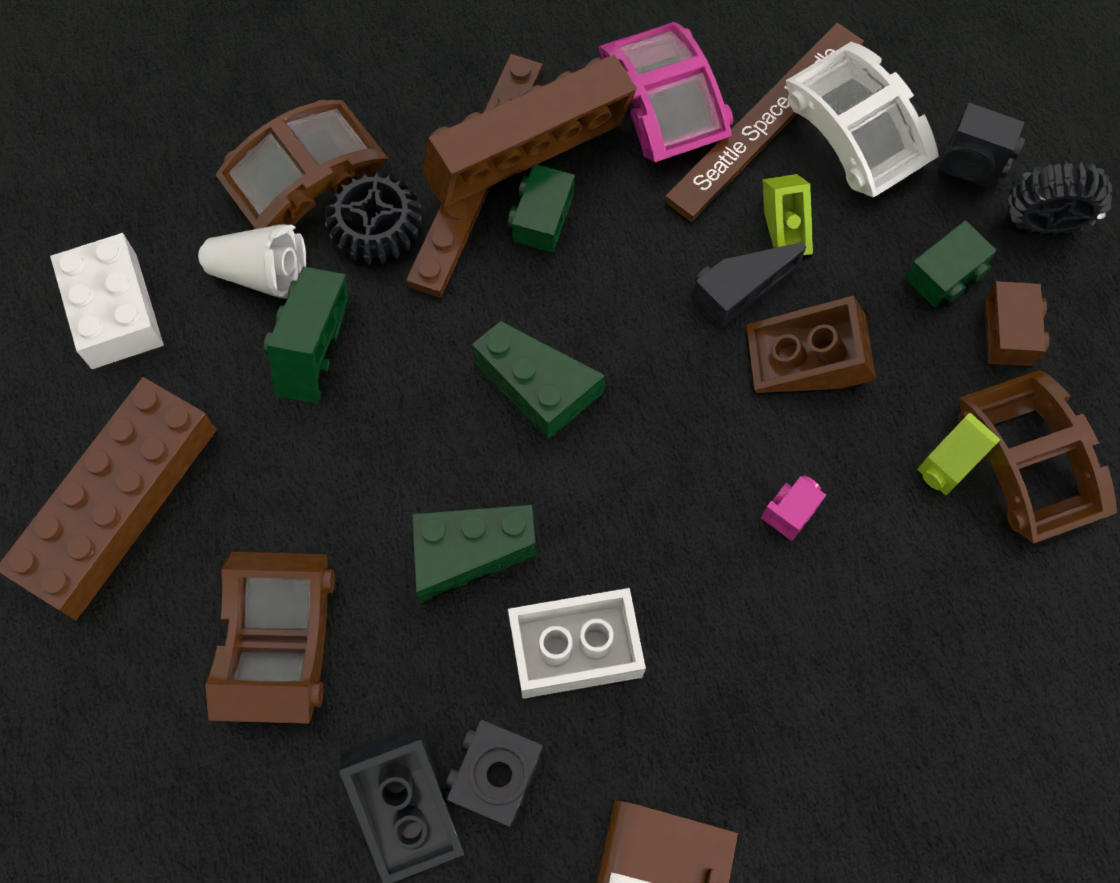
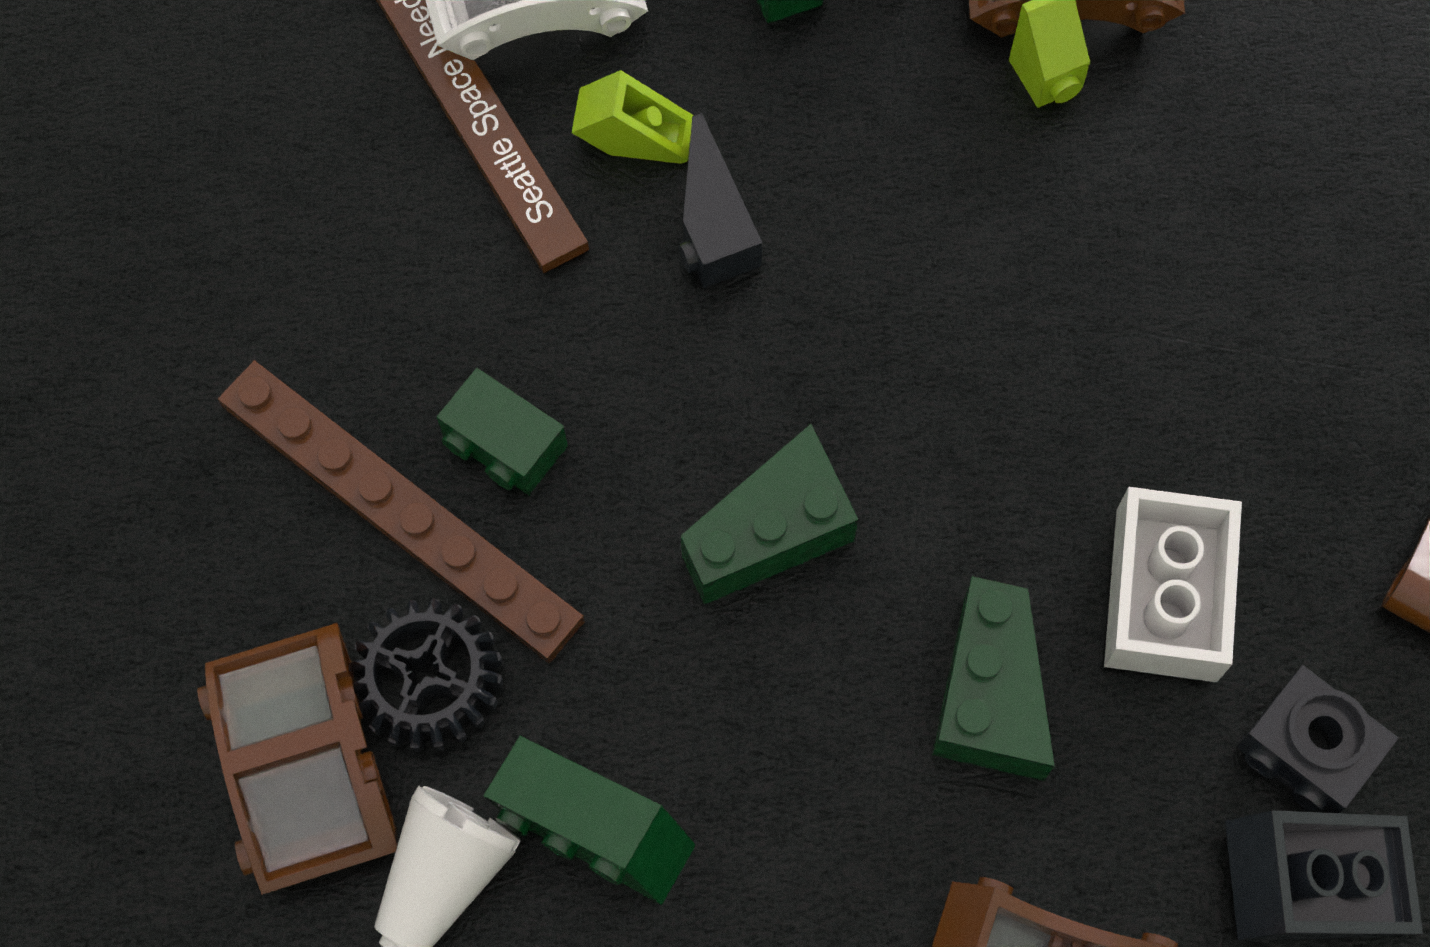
camera: 70 degrees left, 0 degrees up
reddish brown brick [422,54,637,208] -> none
window [599,22,733,162] -> none
reddish brown slope [746,295,876,393] -> none
dark pink brick [761,476,826,541] -> none

